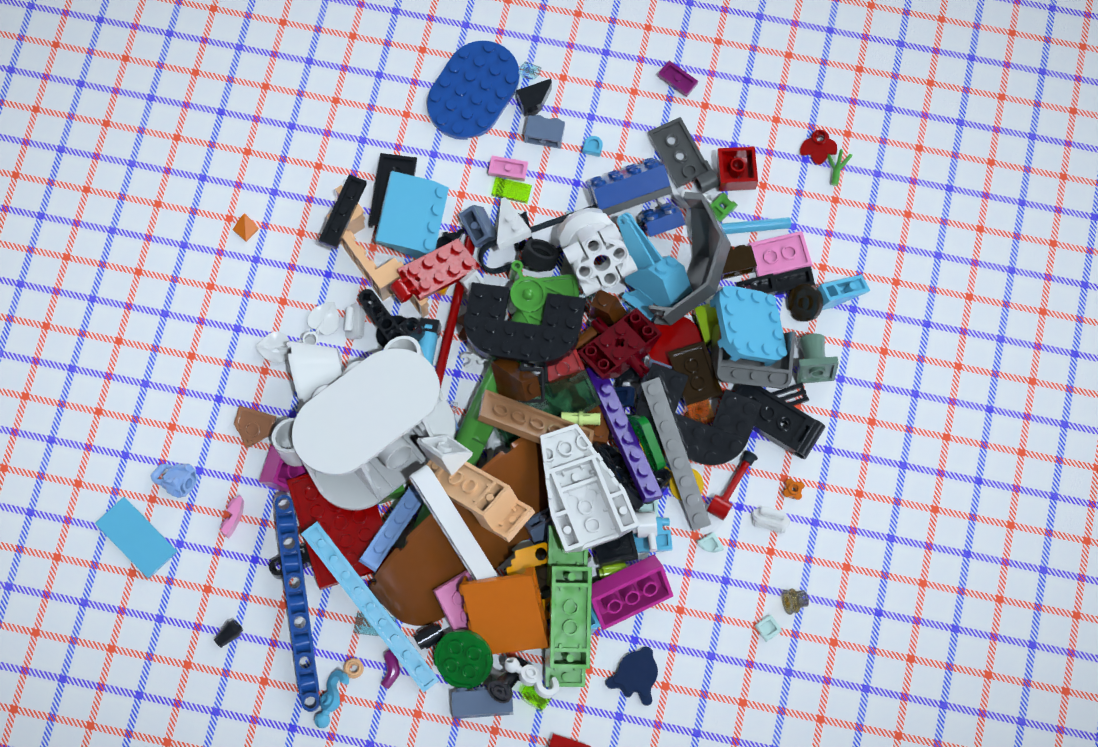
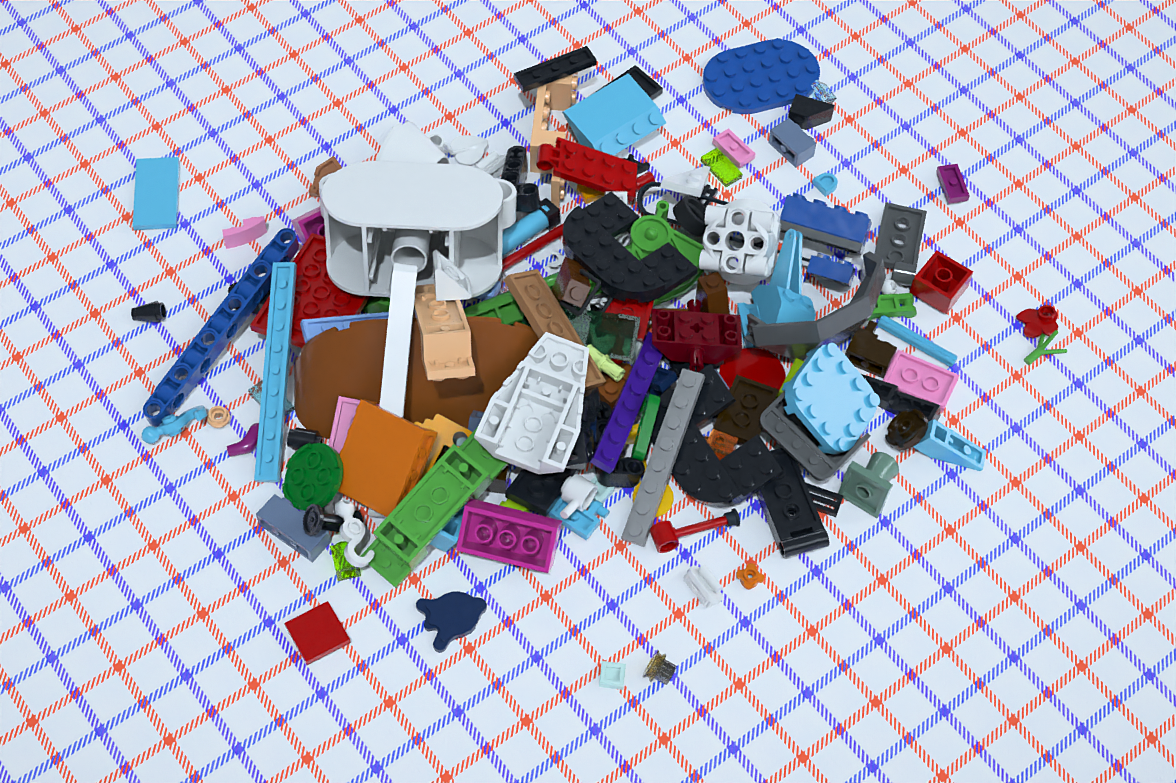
camera: 40 degrees right, 15 degrees down
light blue piece [150,464,198,498] -> none
orange slope [232,213,259,242] -> none
sand blue brick [459,205,498,248] -> none
light aqua tile [697,532,724,553] -> none

